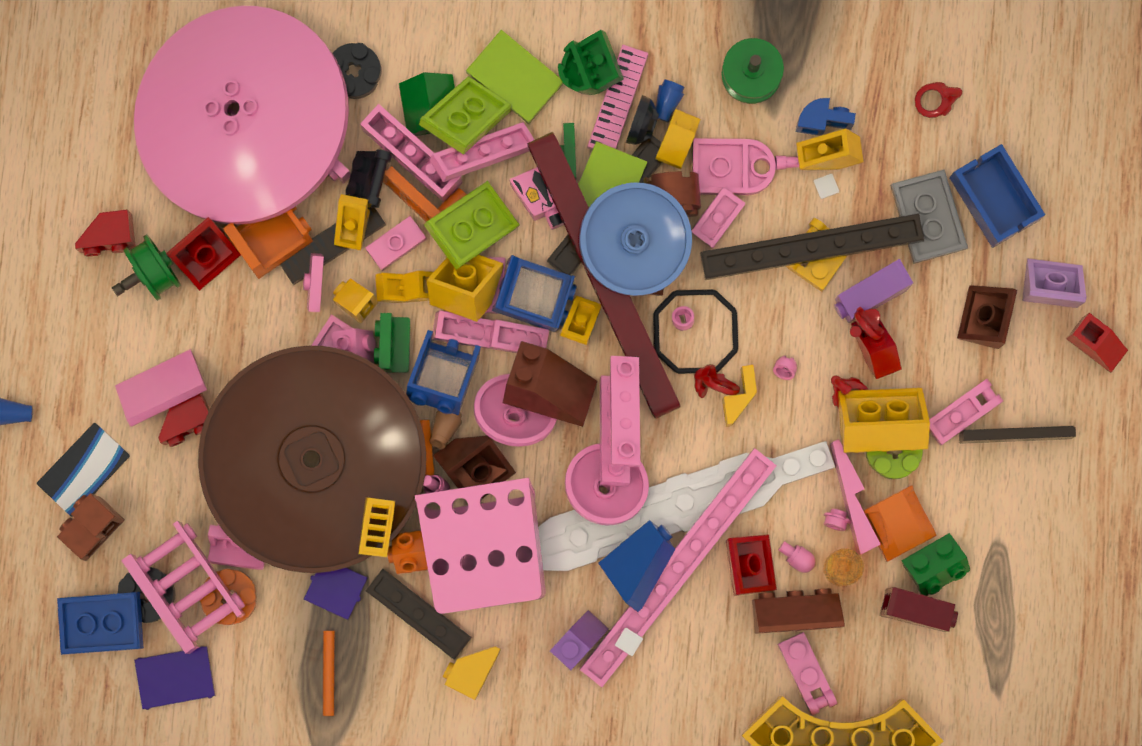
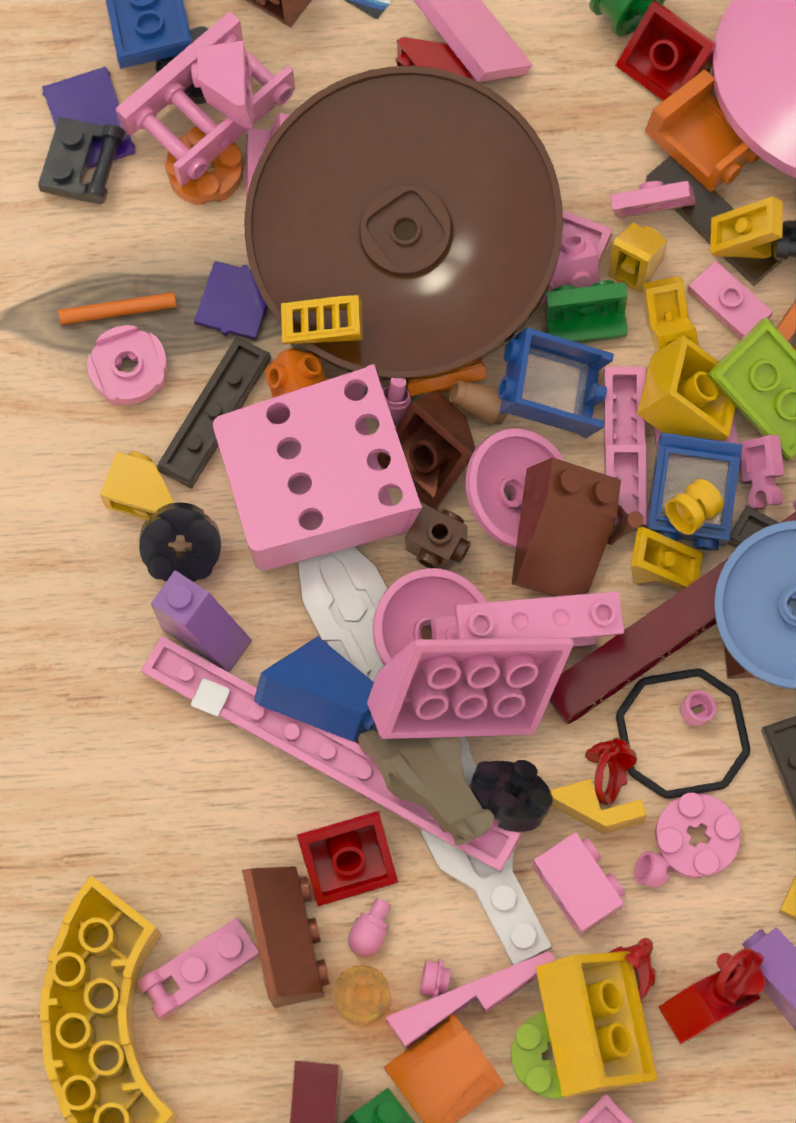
camera: 85 degrees right, 10 degrees down
none -> black plate [38,117,126,204]
none -> bright pink plate [87,325,168,405]
none -> black plate [139,502,221,582]
none -> bright pink slope [191,41,253,129]
none -> dark tan animal [359,729,494,846]
none -> bright pink slope [367,638,574,739]
none -> reddish brown brick [405,504,471,571]
none -> black plate [469,760,553,832]
none -> bright pink brick [532,832,625,937]
none -> copper bar [607,505,645,545]
none -> bright pink plate [655,793,740,879]
none -> yellow wheel [665,479,724,535]
none -> bright pink plate [738,435,784,509]

